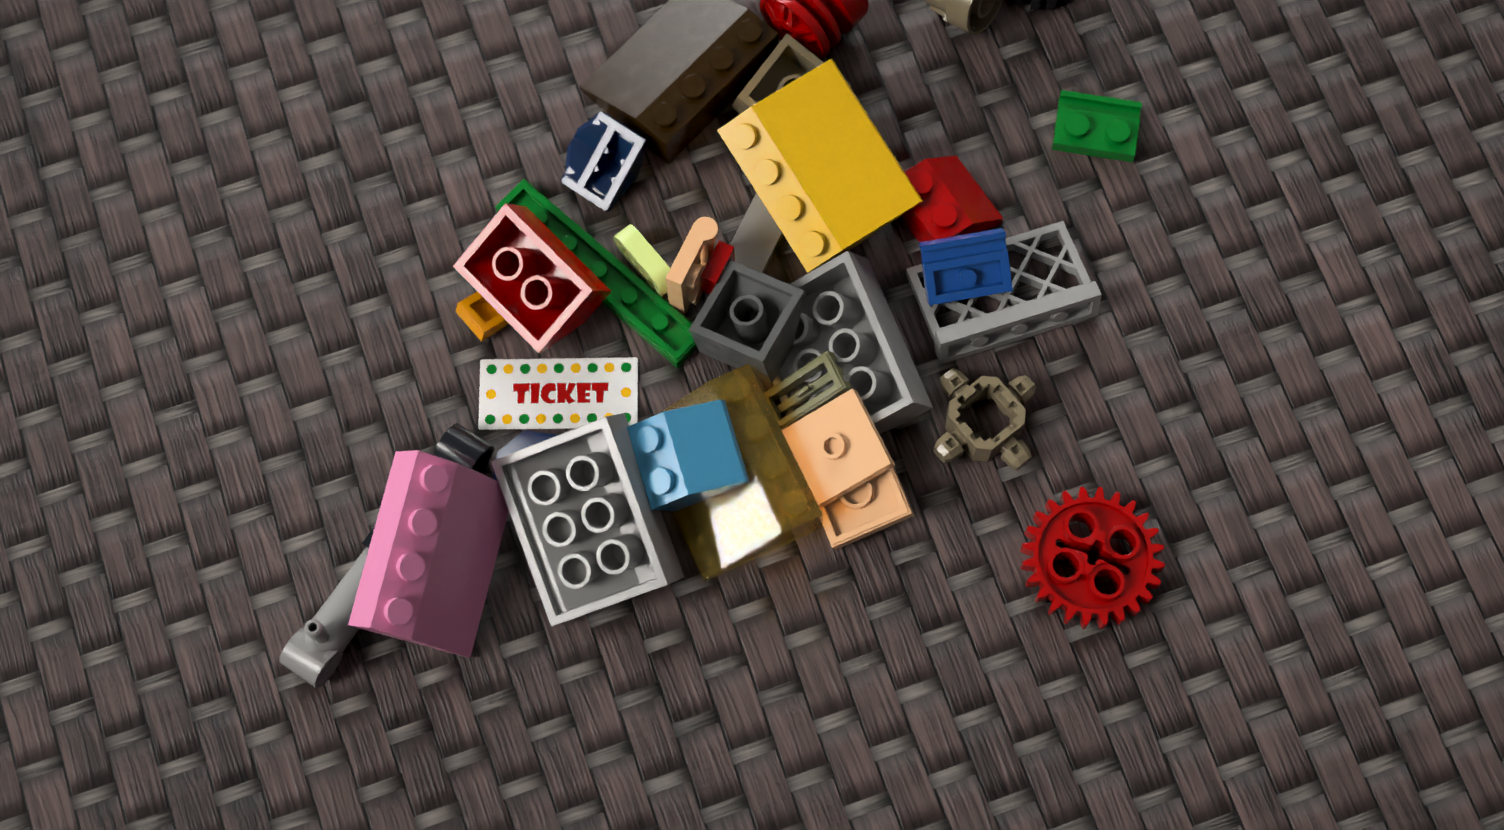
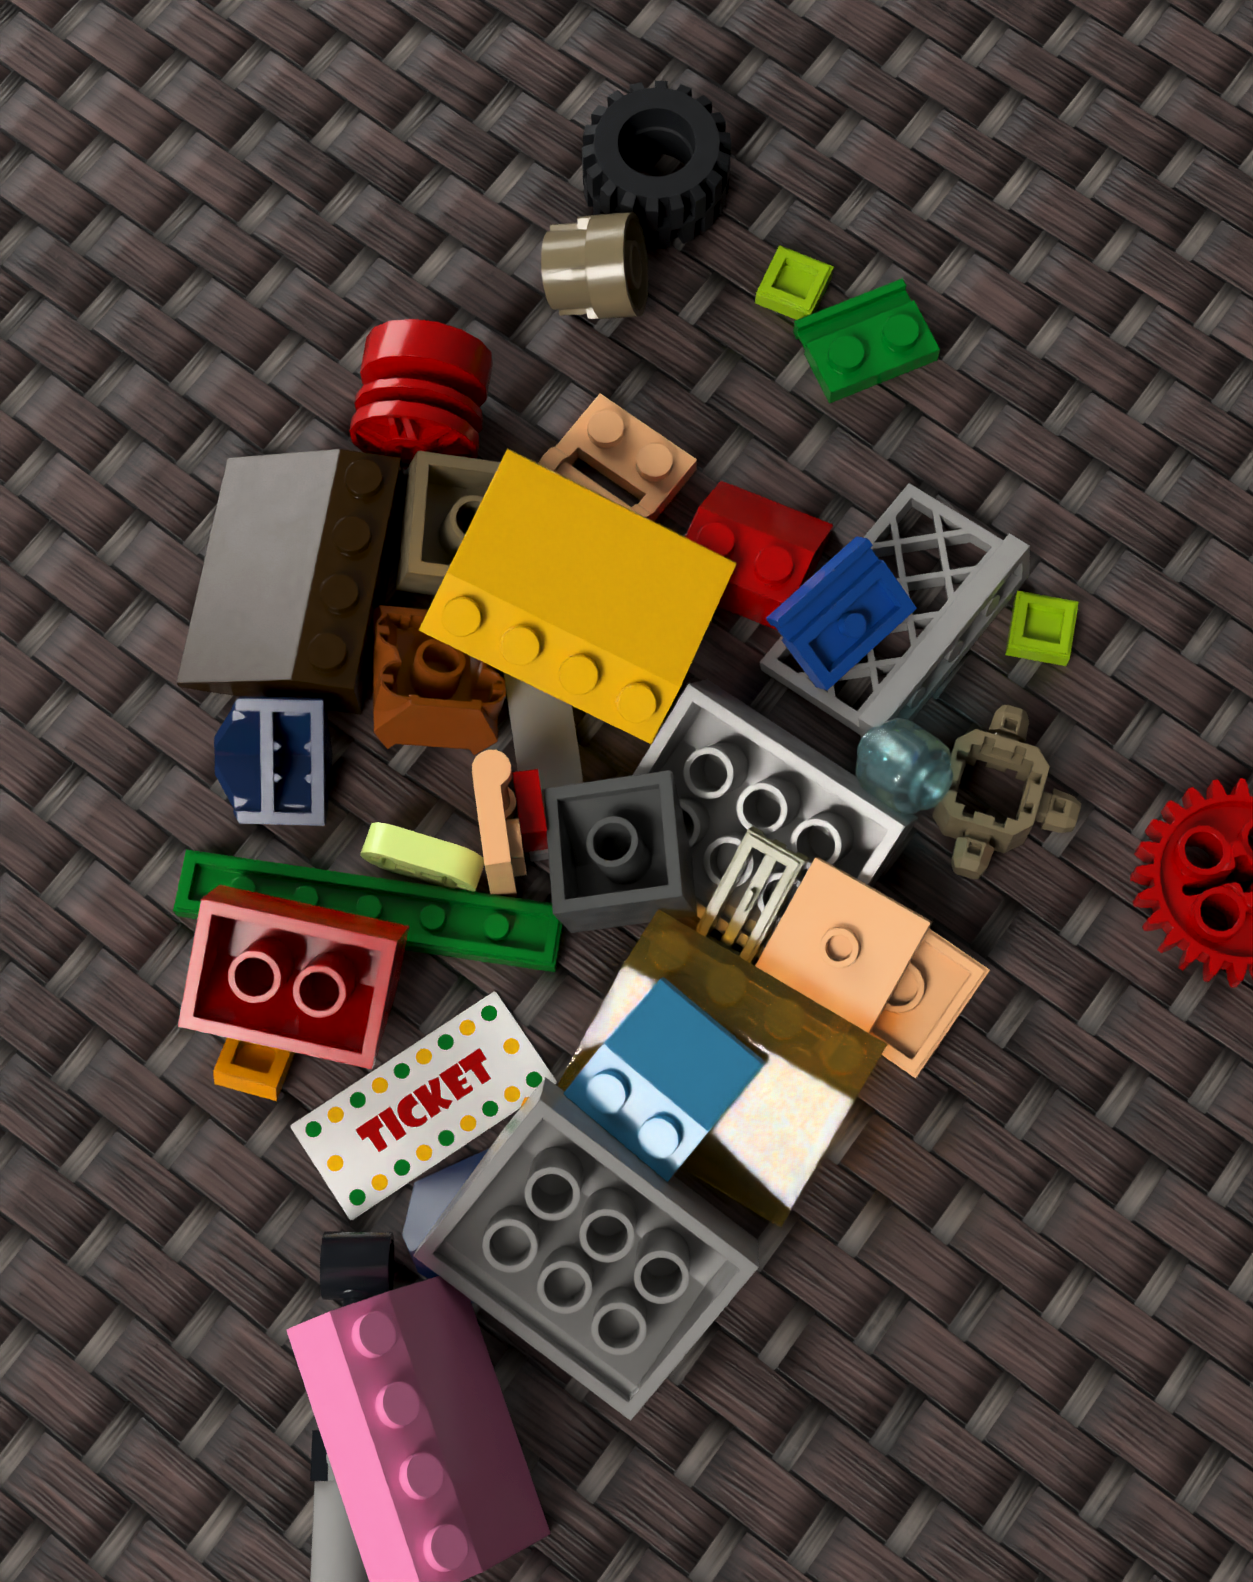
camera: 35 degrees left, 0 degrees up
none -> dark orange slope [373,605,506,755]
none -> light nougat plate [538,393,697,521]
none -> lime tile [755,245,834,320]
none -> clear light blue head [855,718,953,814]
none -> lime tile [1005,590,1079,666]

